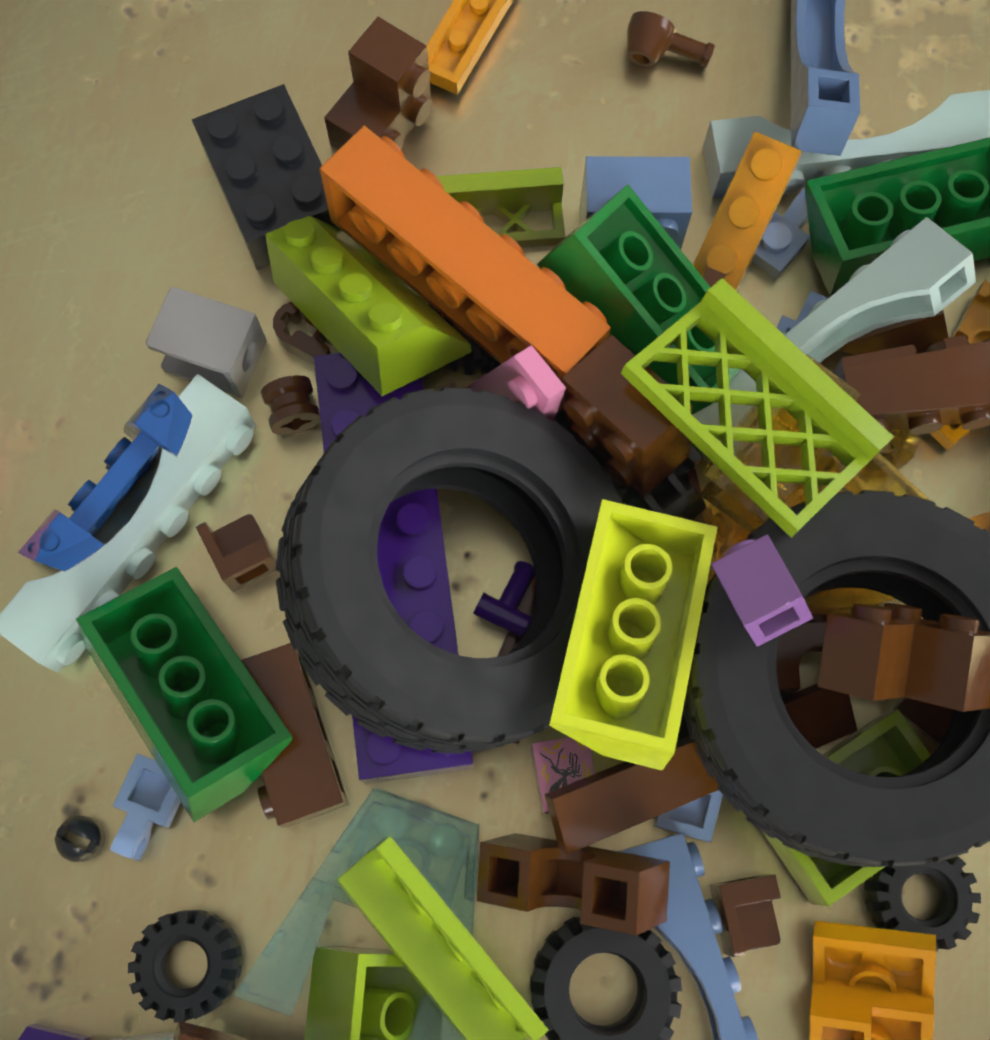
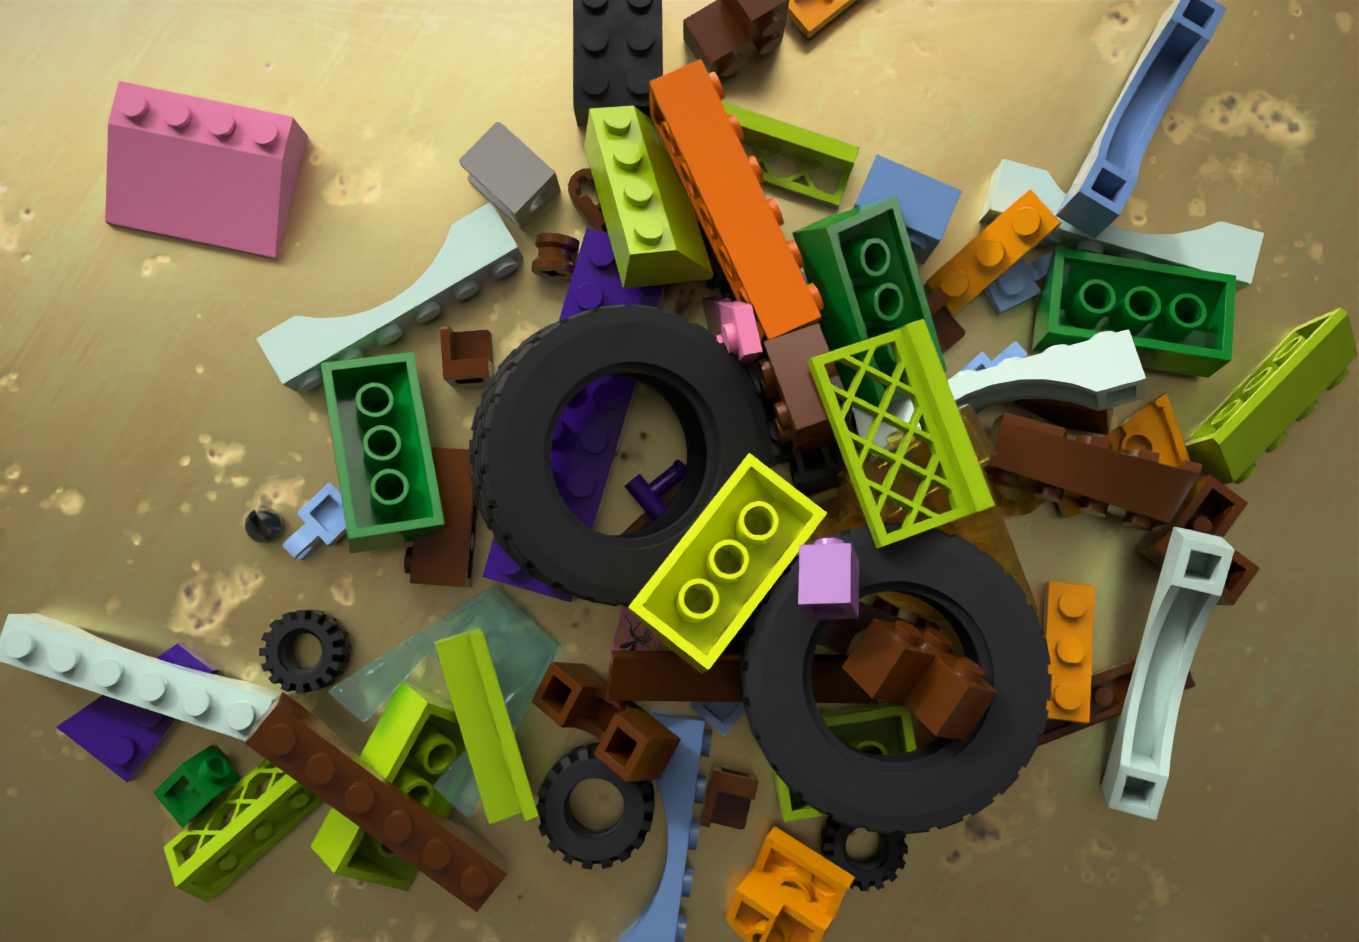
camera: 25 degrees right, 10 degrees up
blue piece [18,384,193,572] -> none
reddish brown bar [627,11,715,68] -> none

